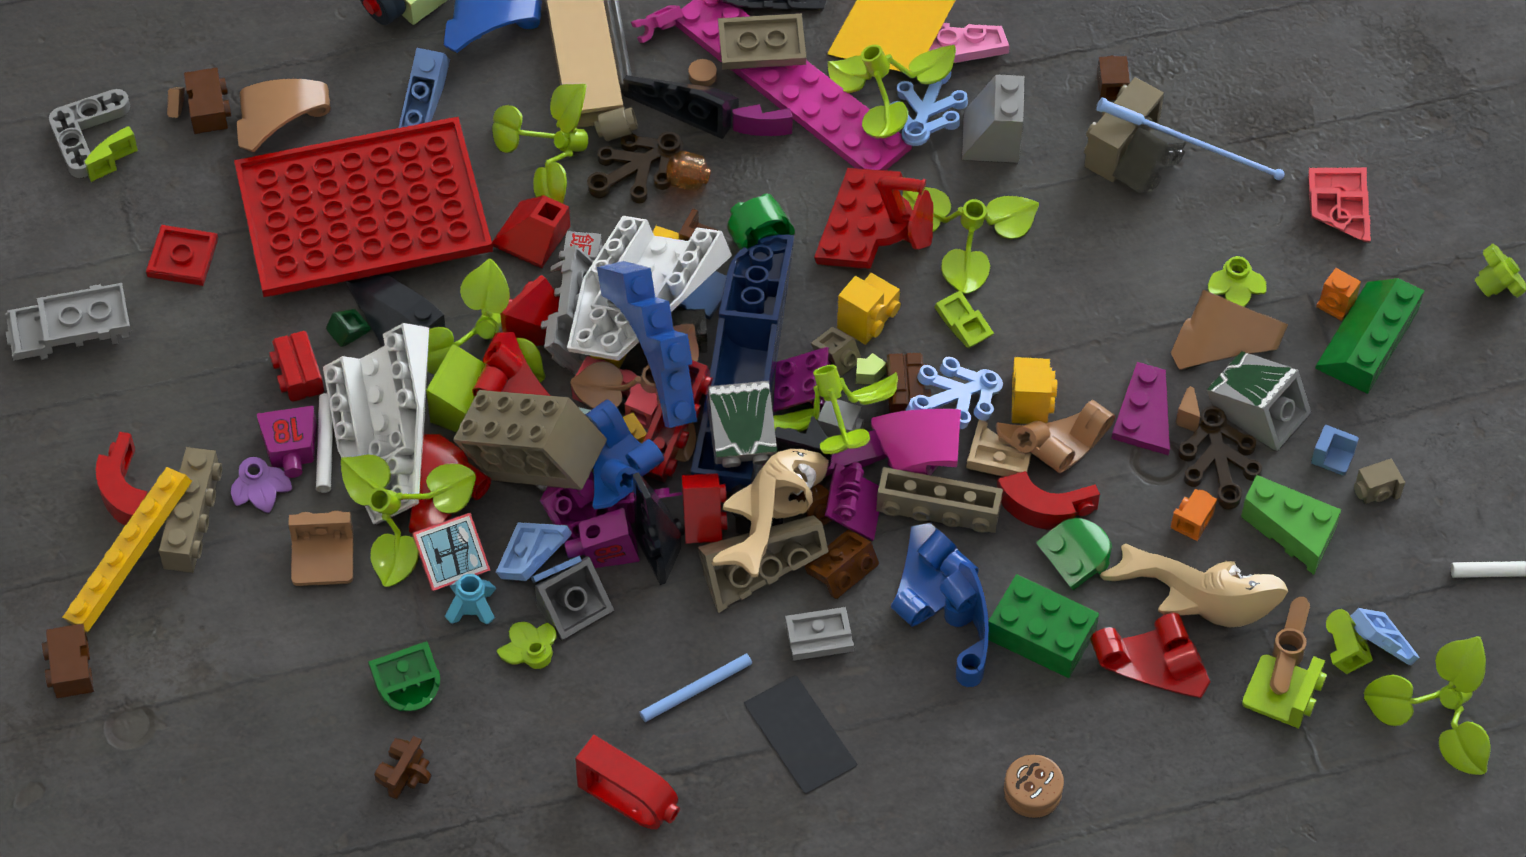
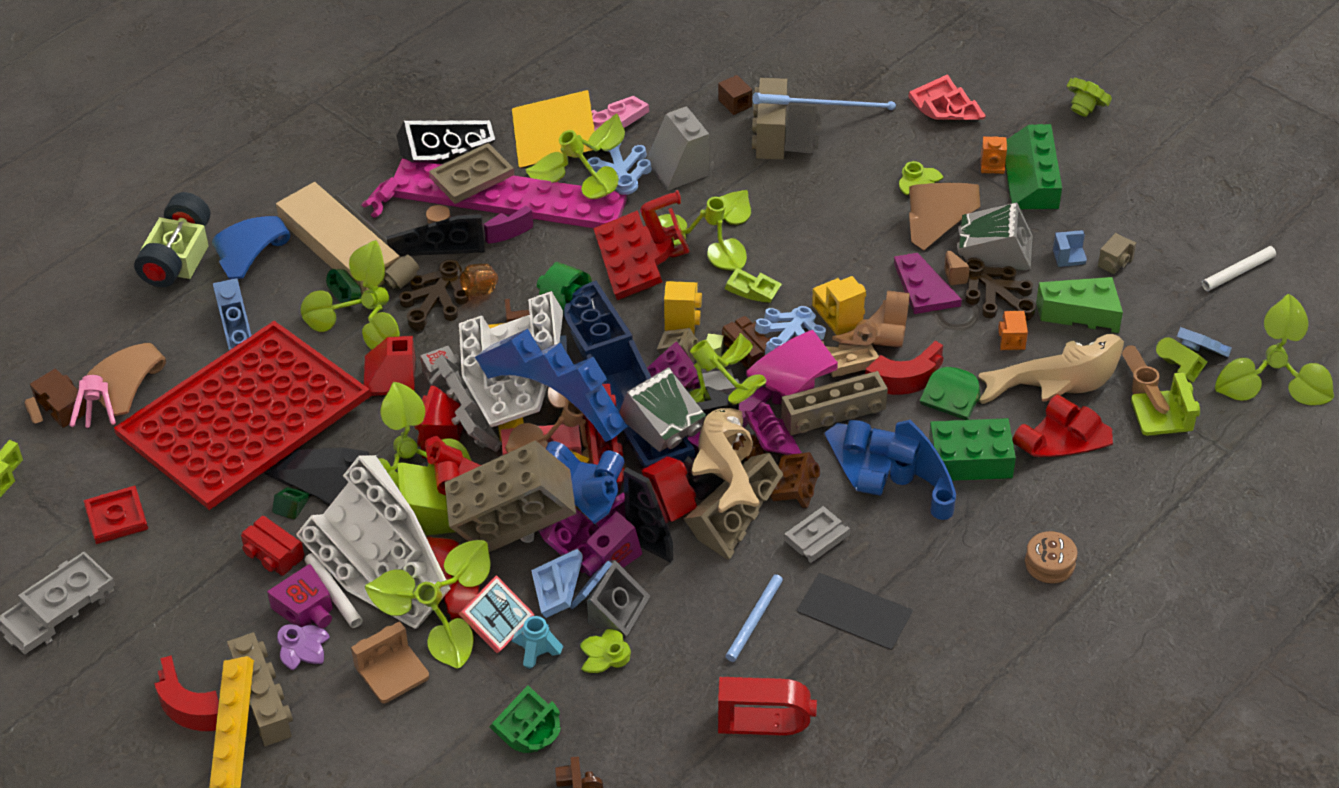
camera: 30 degrees left, 10 degrees down
none -> bright pink plant [70,375,116,428]
none -> dark green beam [326,269,361,305]

